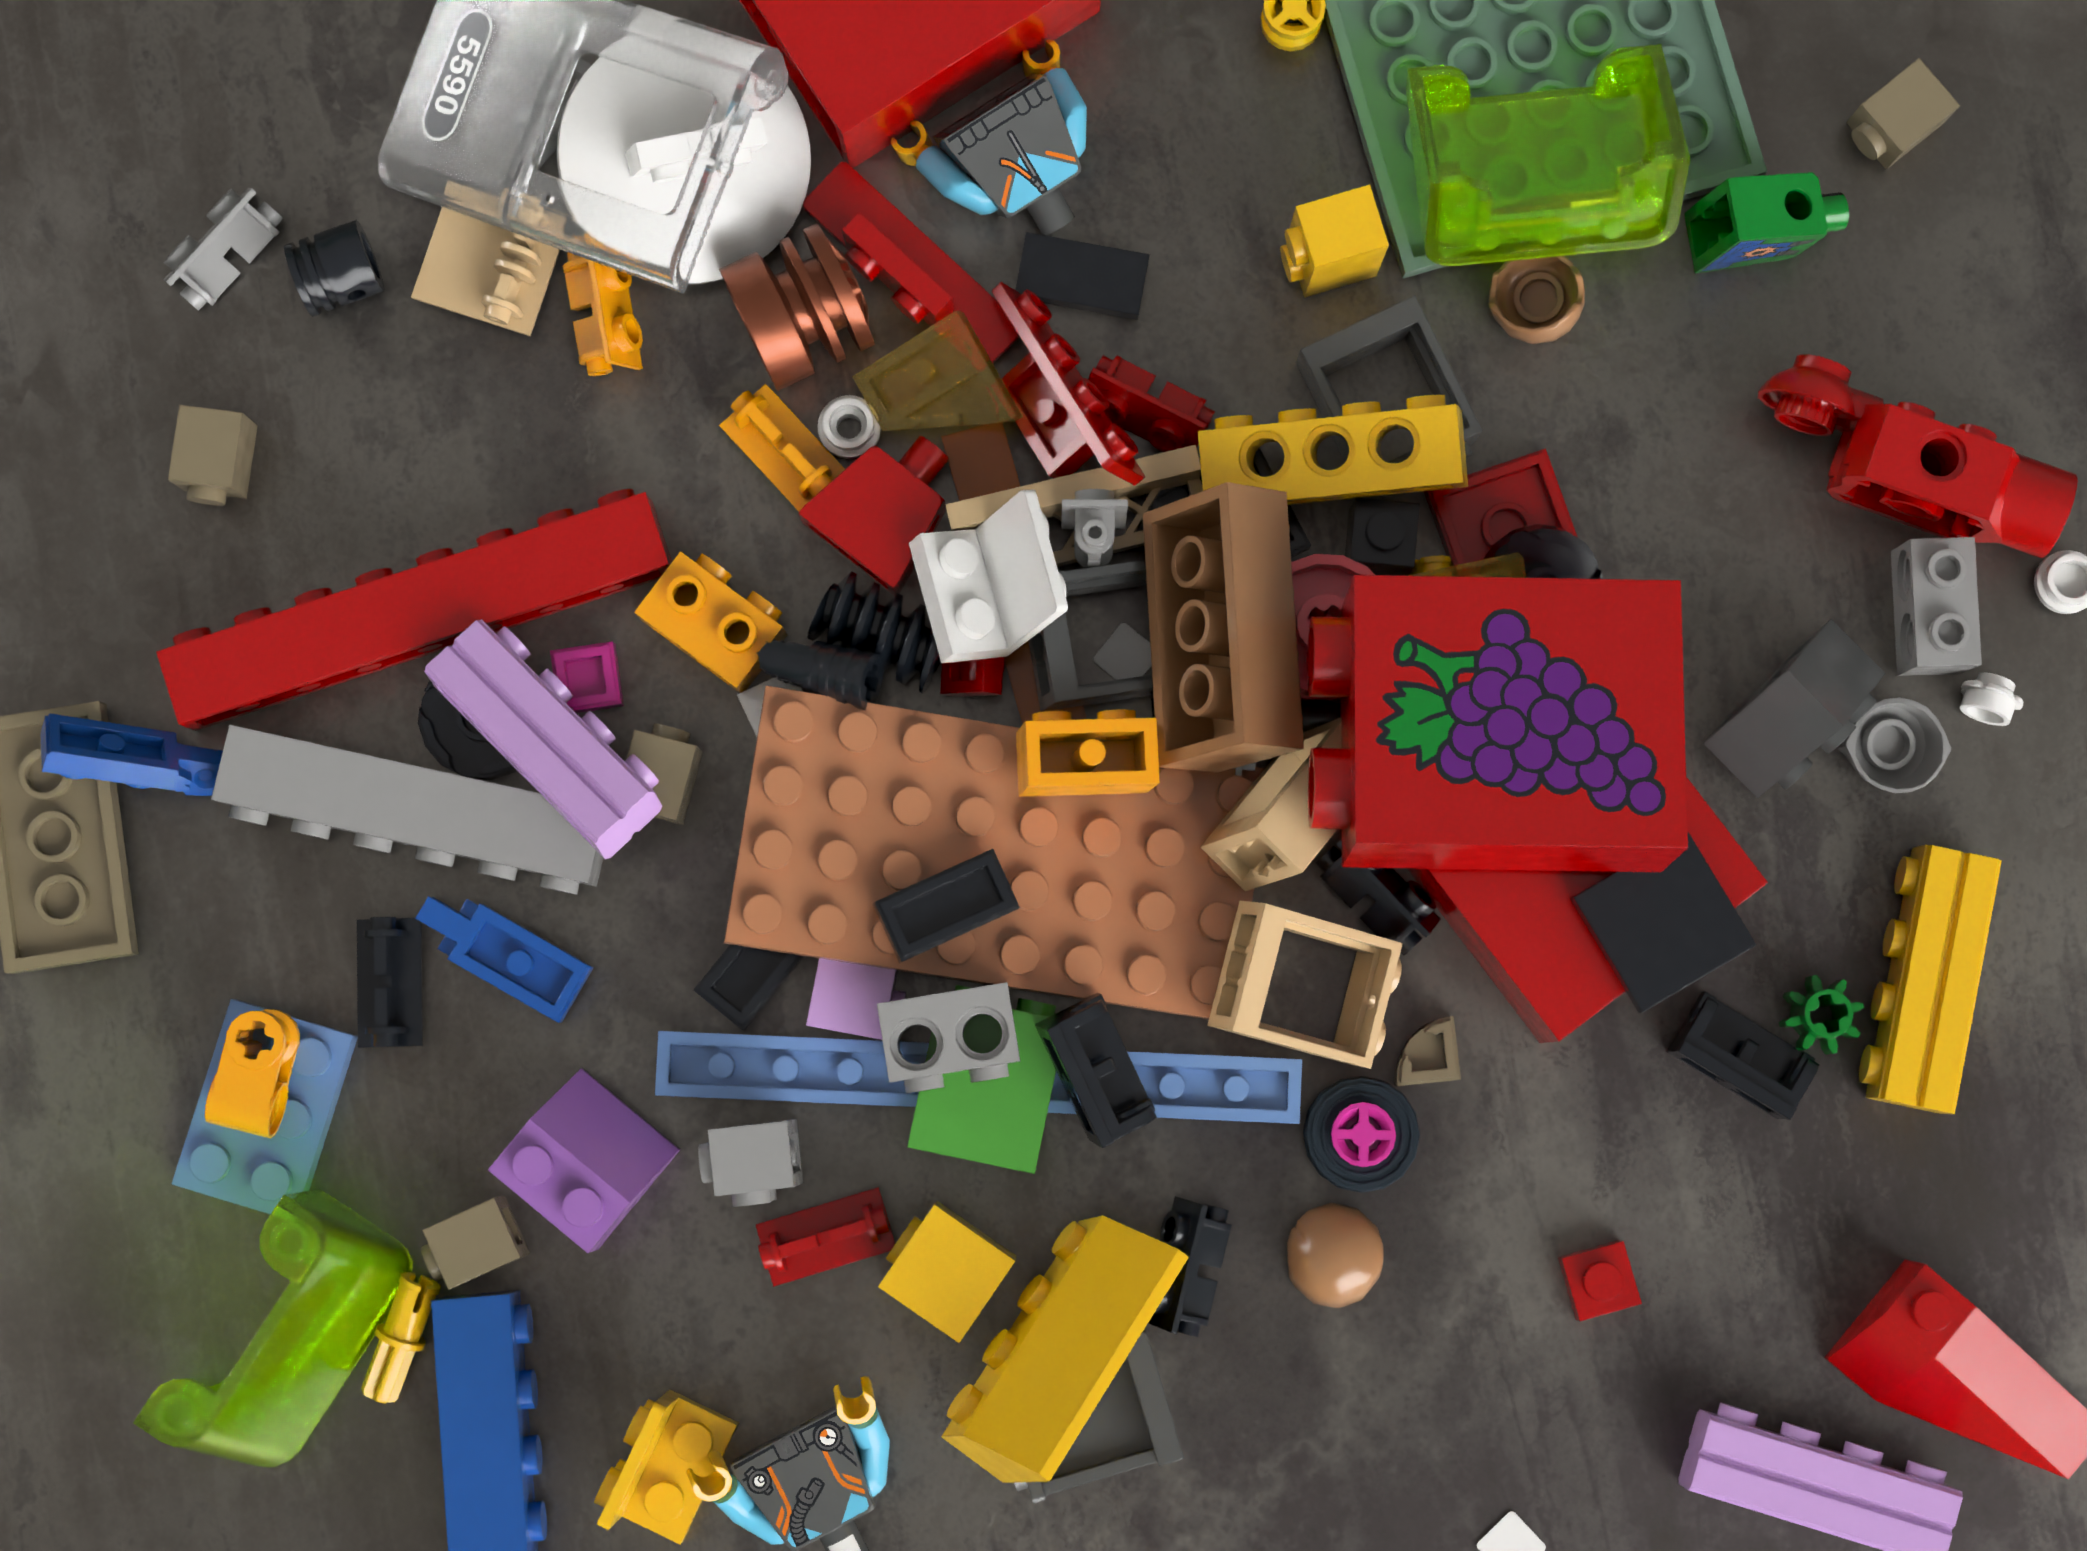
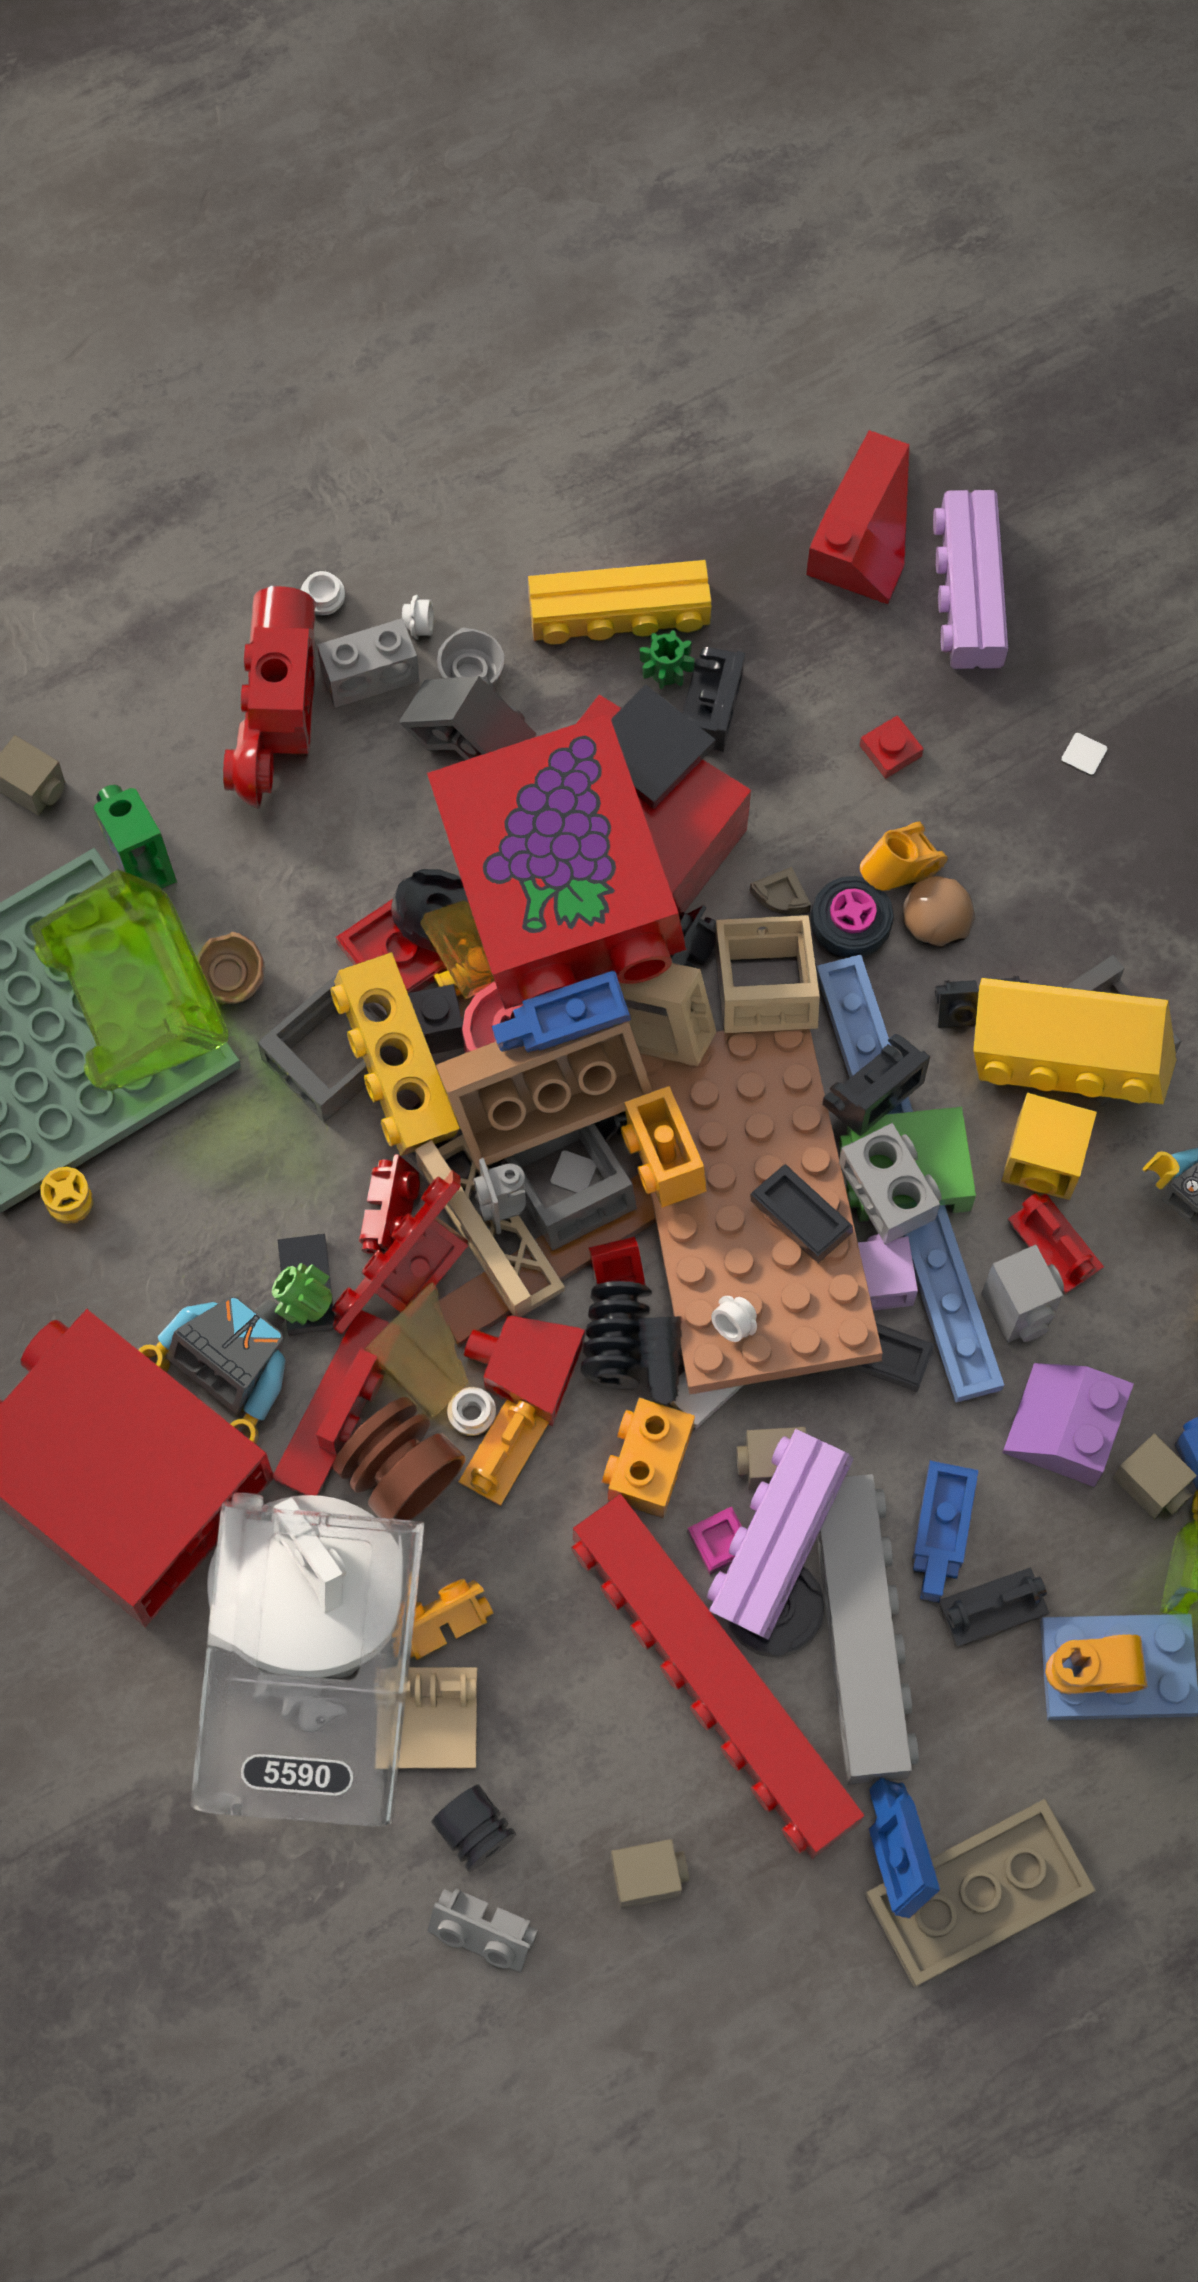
camera: 110 degrees left, 15 degrees down
white bracket [909,489,1068,663] -> none
yellow brick [1280,184,1389,298] -> none
none -> bright green gear [272,1263,332,1325]
none -> blue hinge [492,971,631,1052]
none -> white plate [711,1296,757,1342]
none -> light orange piece [859,822,948,891]

